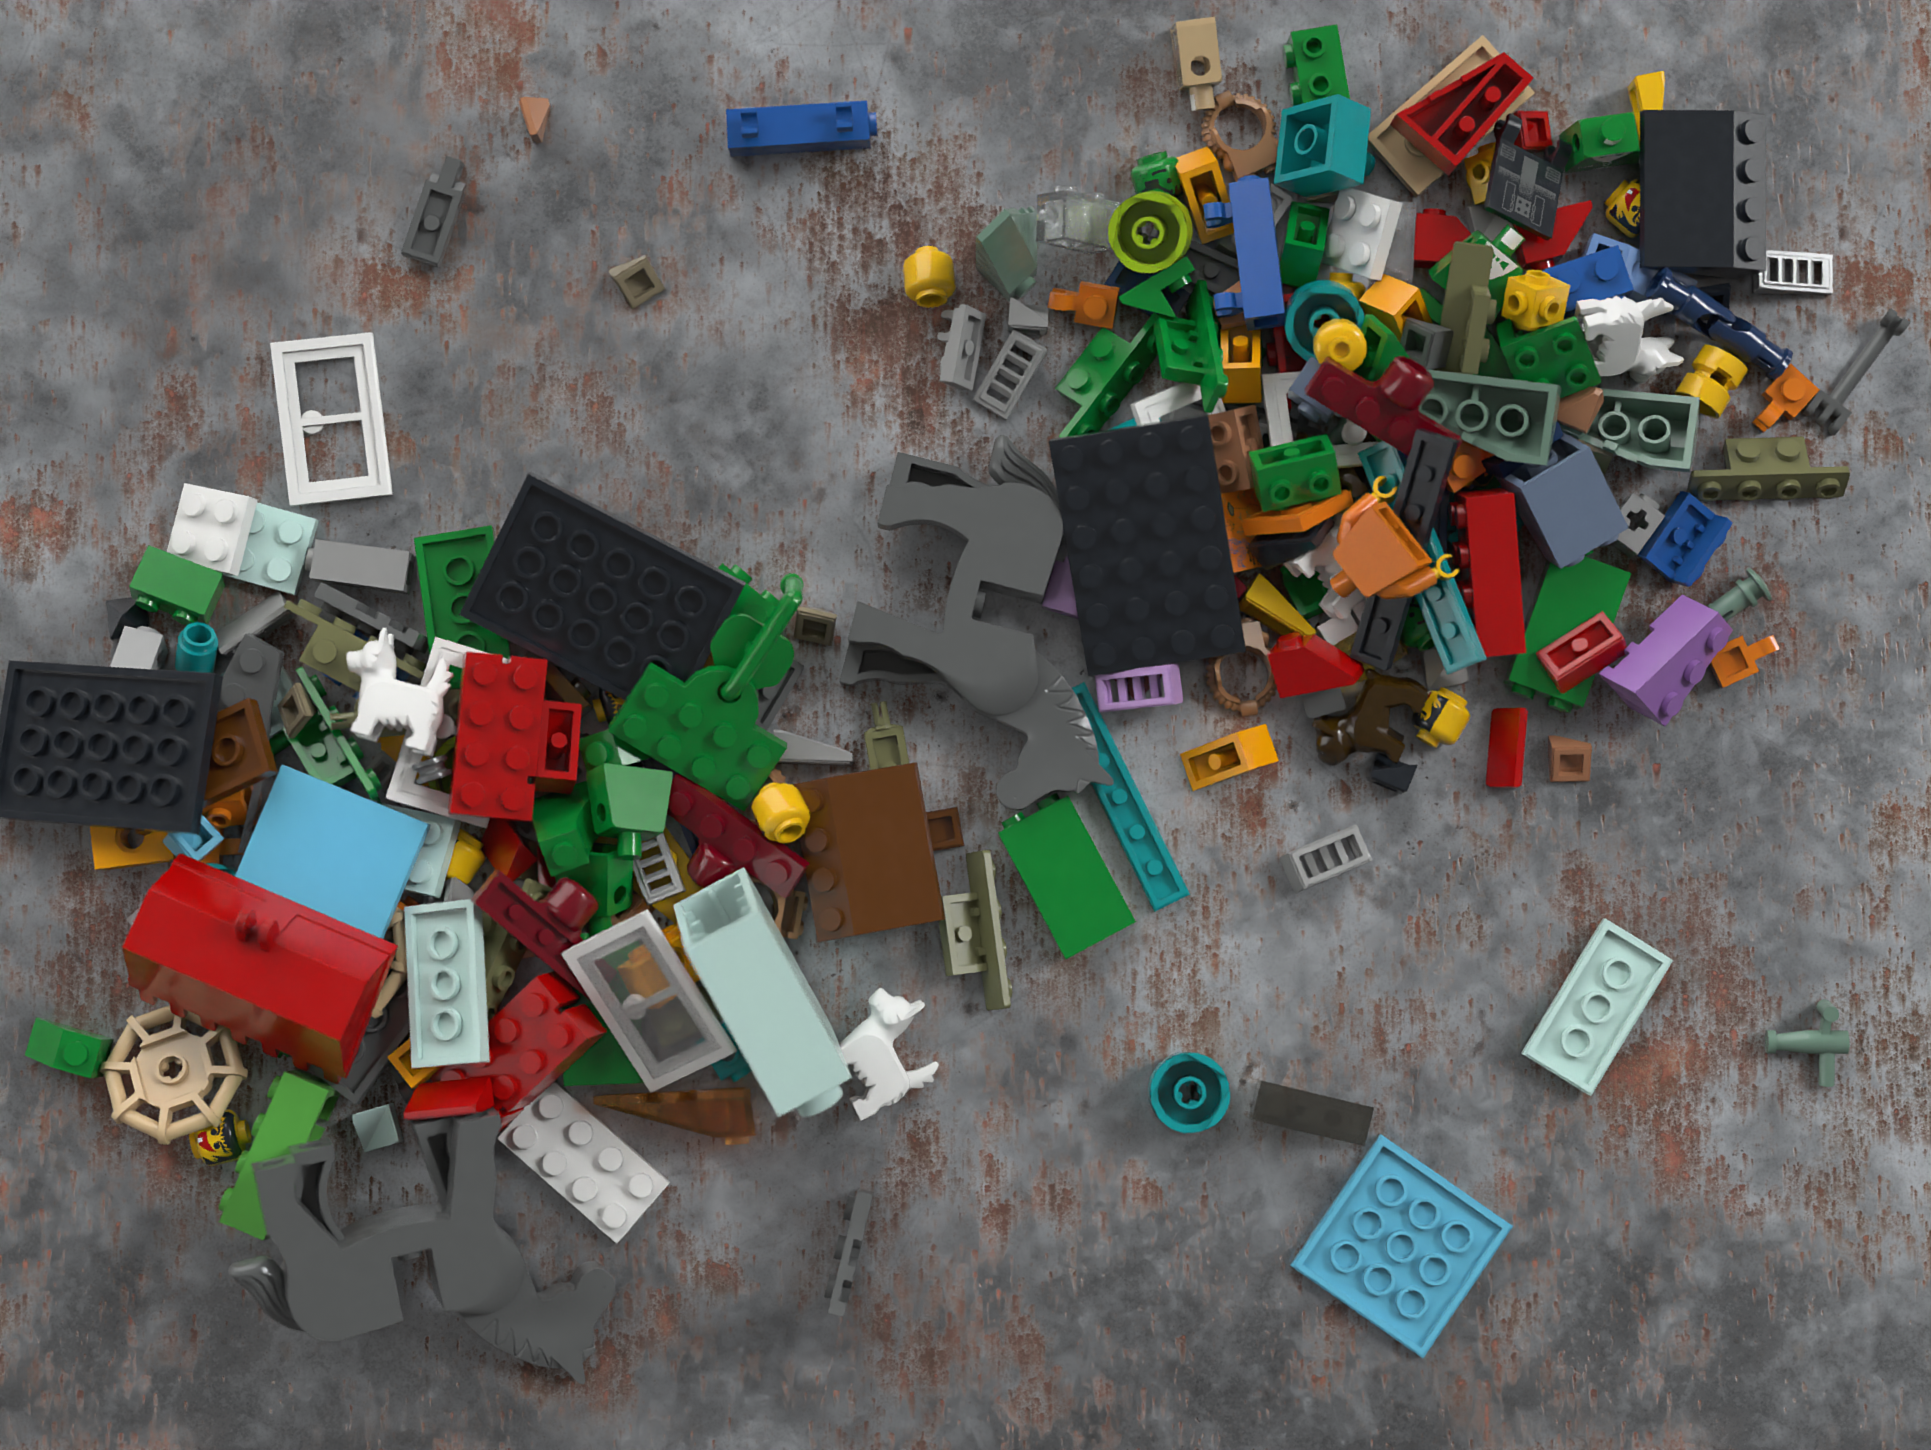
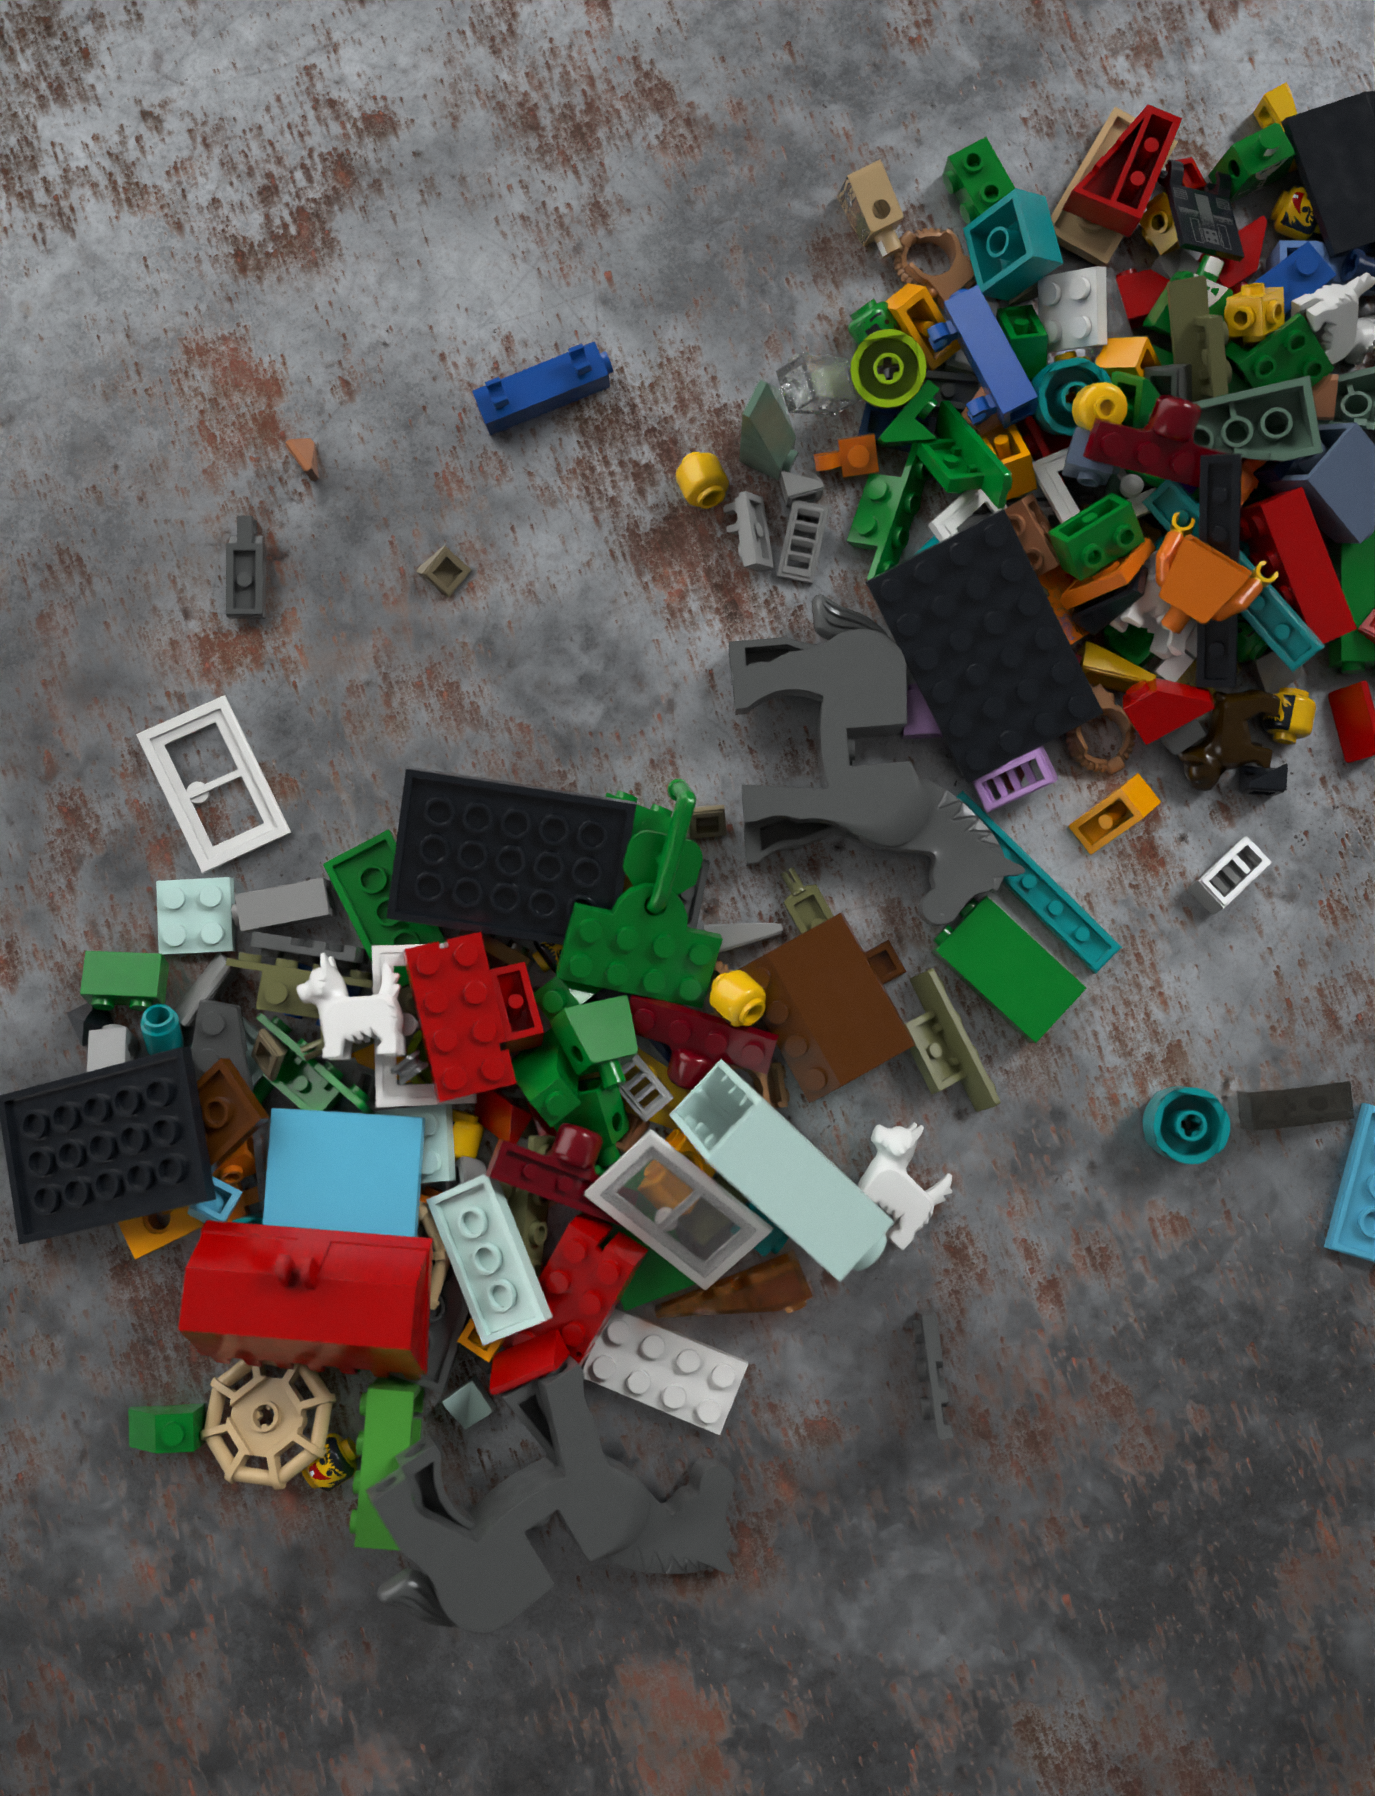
camera: 15 degrees left, 0 degrees up
white plate [167,483,258,576] -> none

